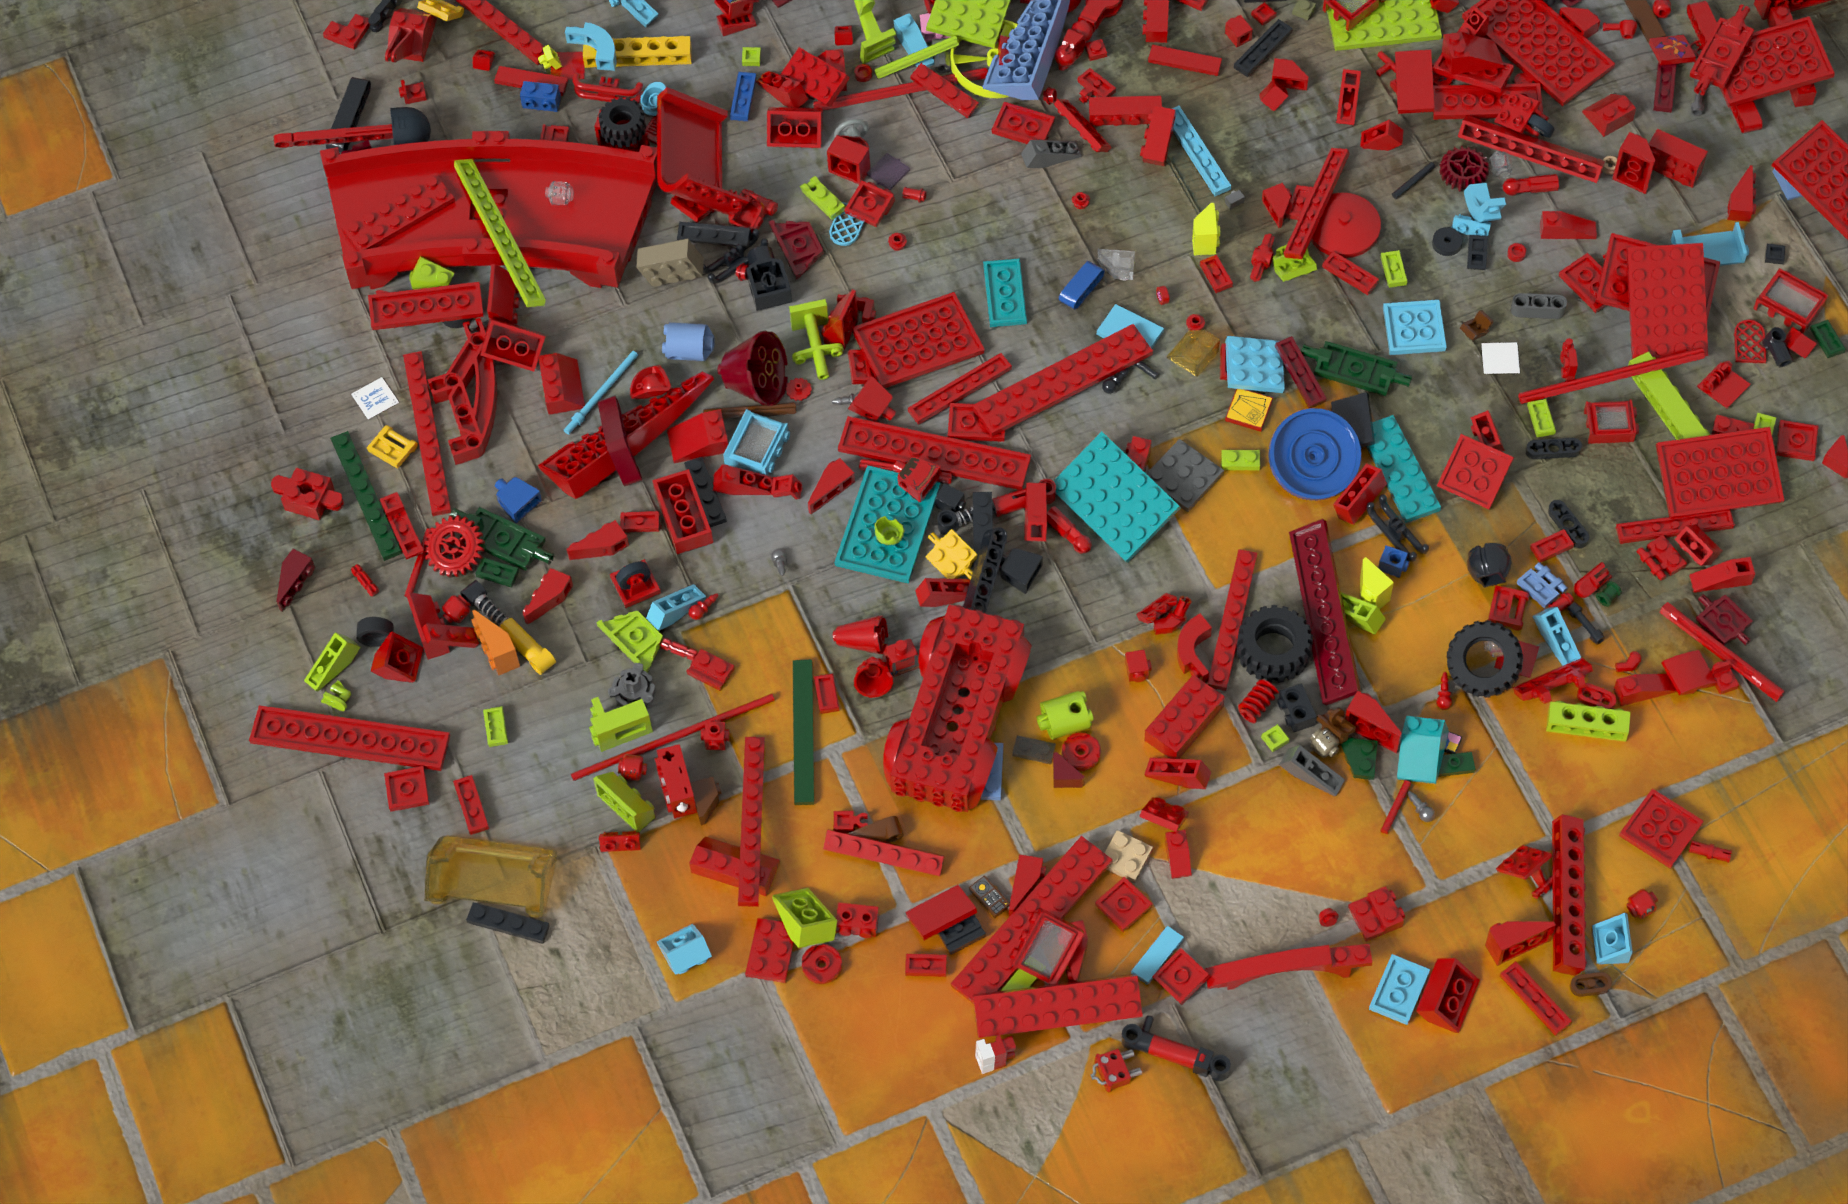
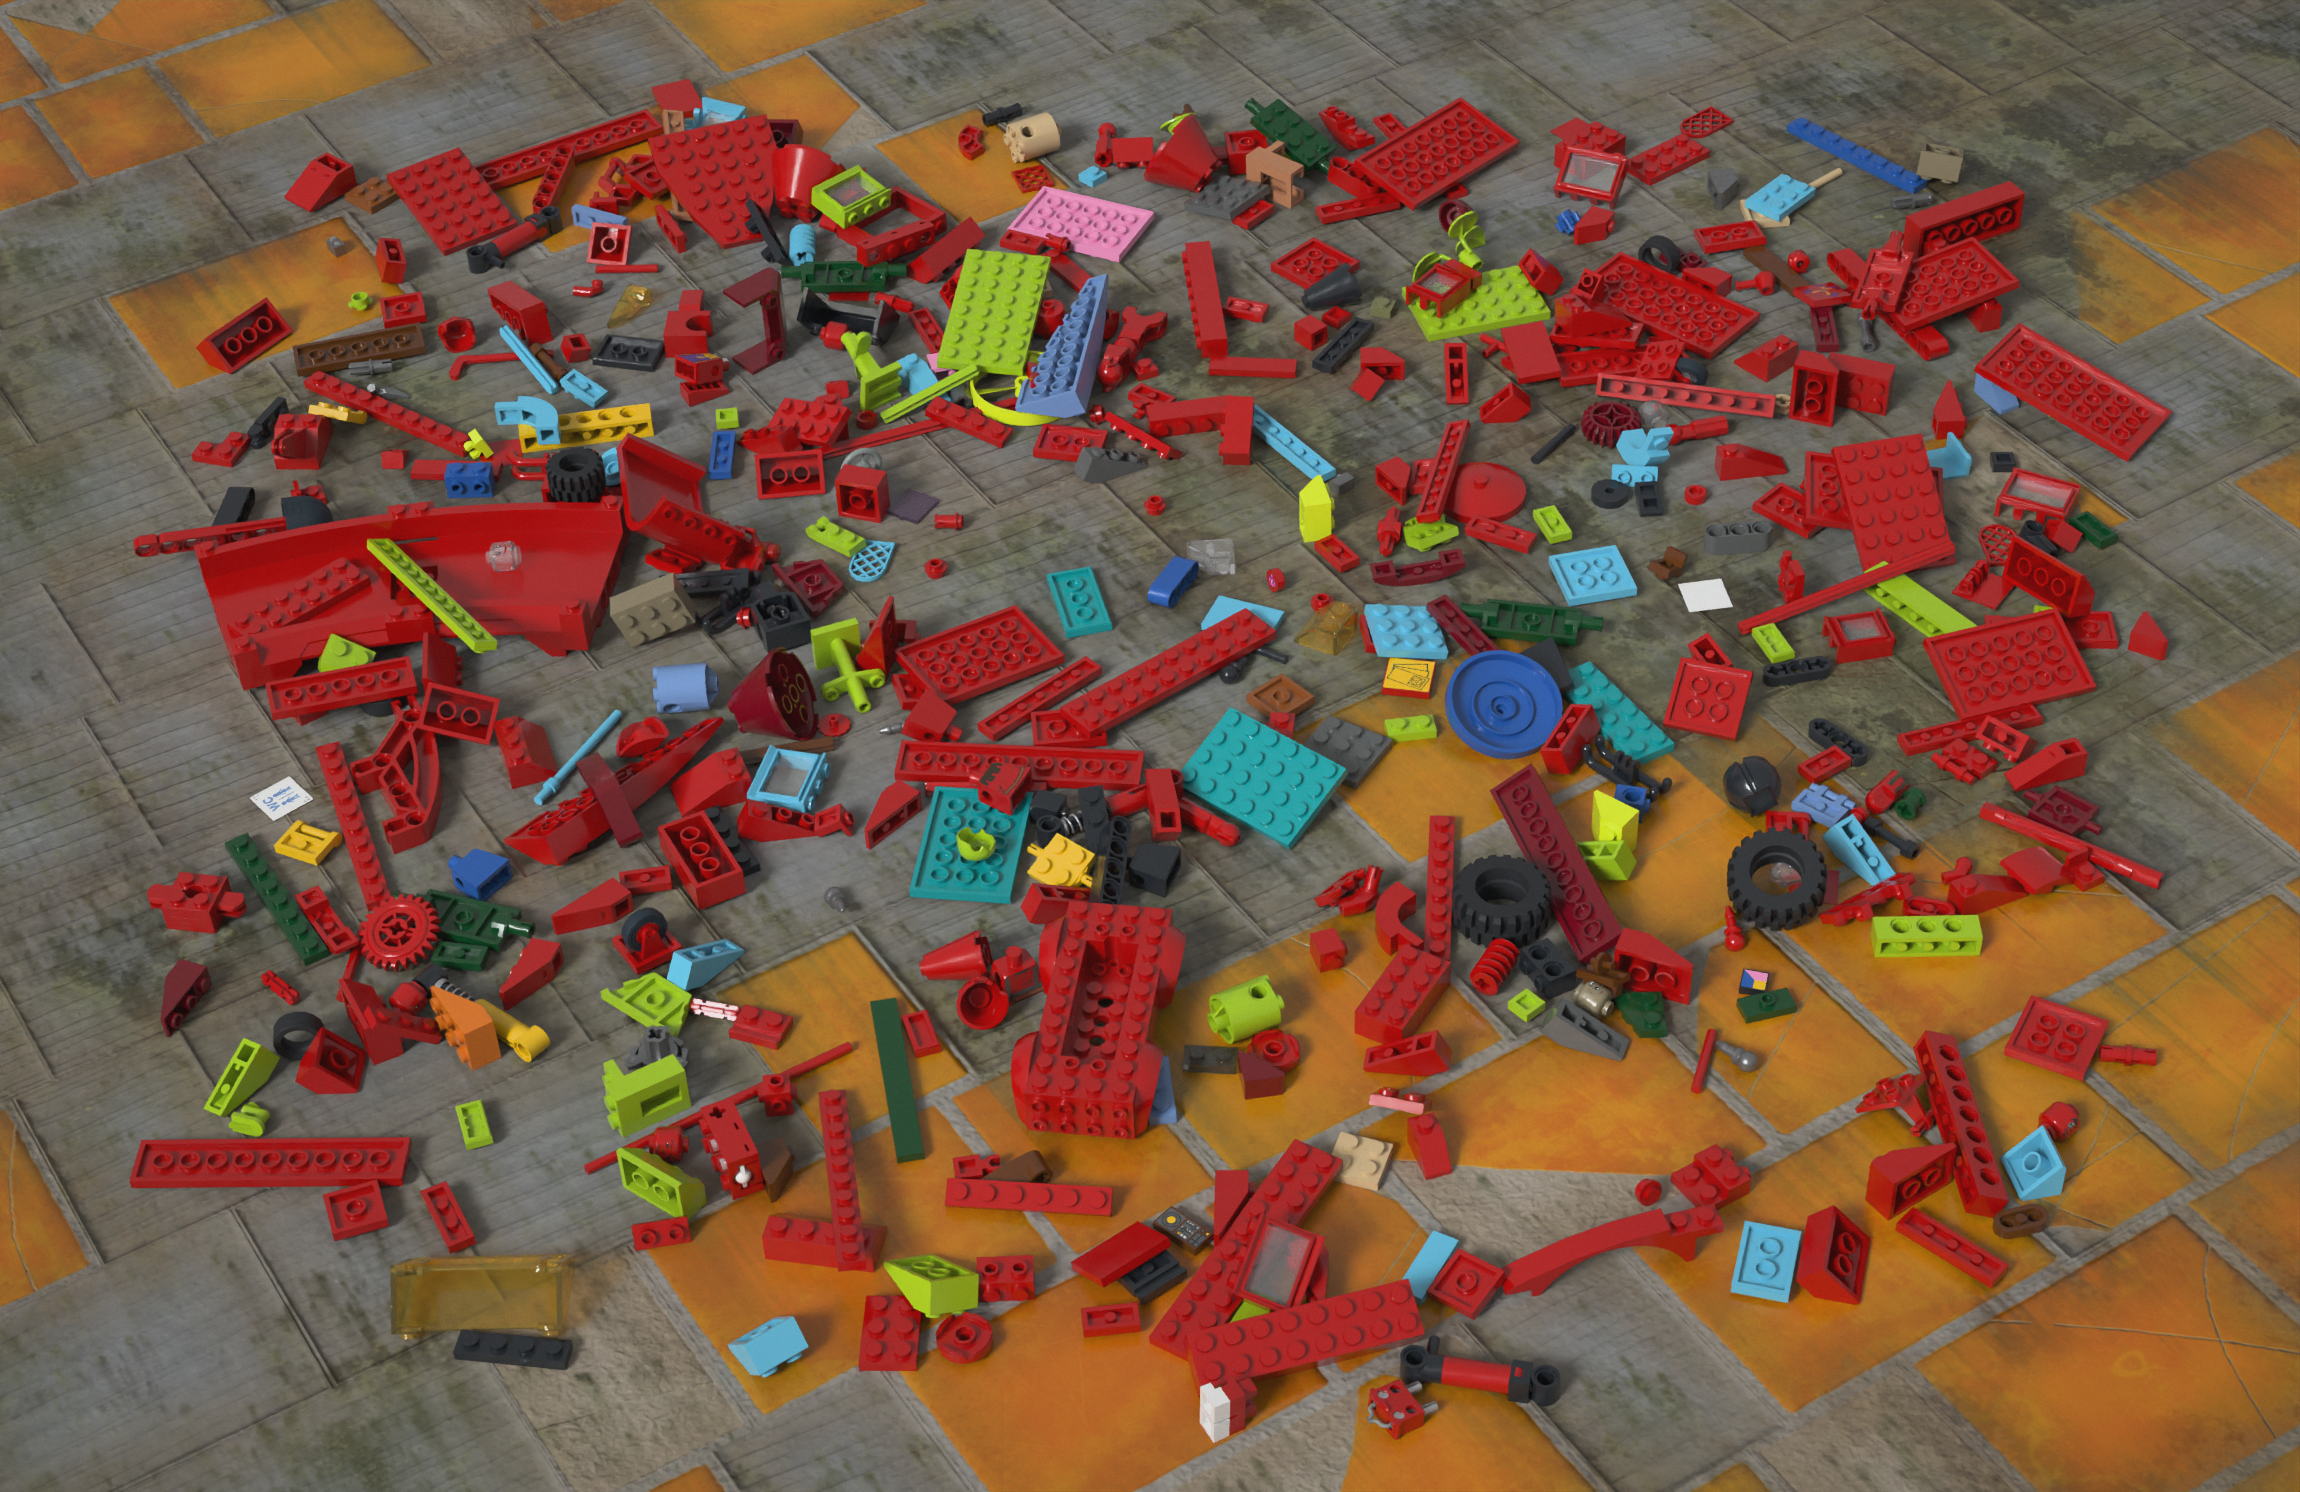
camera: 10 degrees left, 20 degrees down
red bar [689,593,719,620] -> none
red plate [844,180,895,227] -> none
red plate [1095,877,1153,932] -> none
slope [1397,716,1449,784] -> none
none -> dark orange plate [1246,673,1315,719]
none -> dark red slope [1370,548,1466,586]
none -> red slope [2002,535,2095,618]

